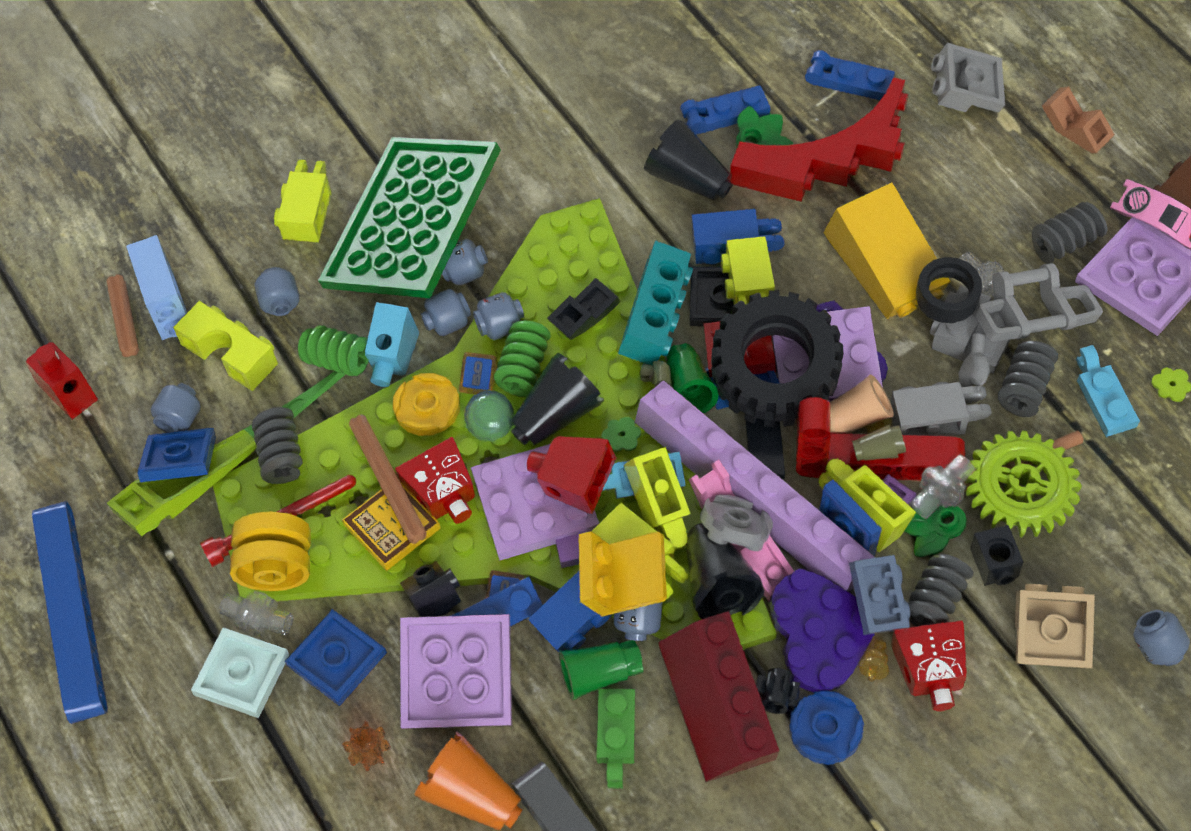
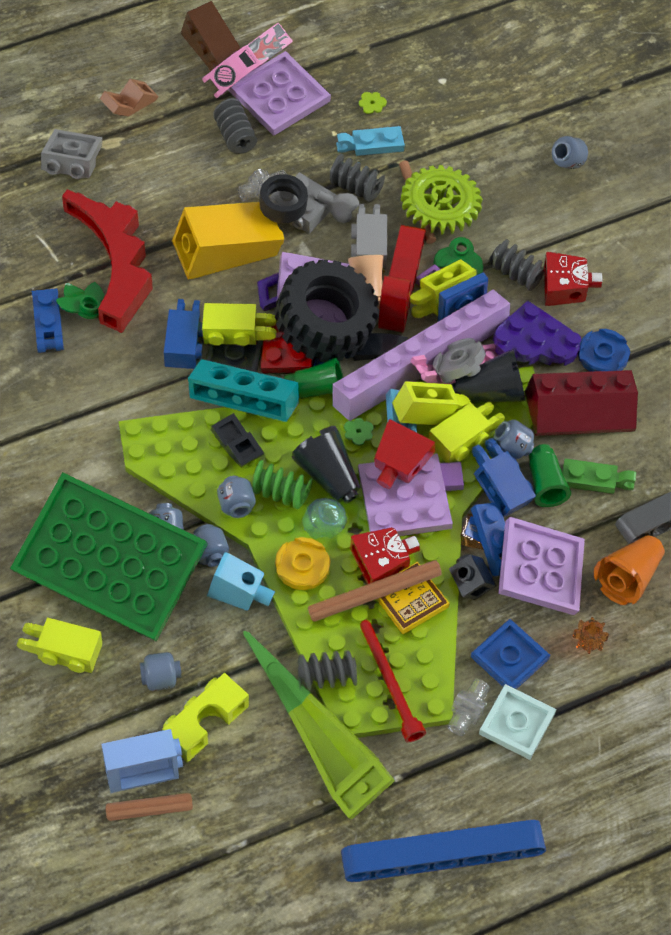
camera: 90 degrees left, 0 degrees up
red torso [25,342,98,420] -> none
blue tile [137,428,216,482] -> none
sand blue head [150,383,201,433] -> none
yellow wheel [230,511,311,591] -> none
bright green piece [298,325,369,376] -> none
slope [459,352,498,397] -> none
yellow bracket [579,531,667,616] -> none
olive arm [640,361,671,387] -> none
black cone [644,120,733,200] -> none
black gear [756,668,800,714] -> none
blue plate [805,50,895,100] -> none
sand blue bracket [849,555,910,635] -> none
olive cone [852,424,906,461] -> none
clear yellow hair [859,639,890,682] -> none
clear axle [910,454,976,519] -> none
black brick [970,525,1024,586] -> none
light grey bar [975,263,1103,341] -> none
tan plate [1015,584,1095,669] -> none

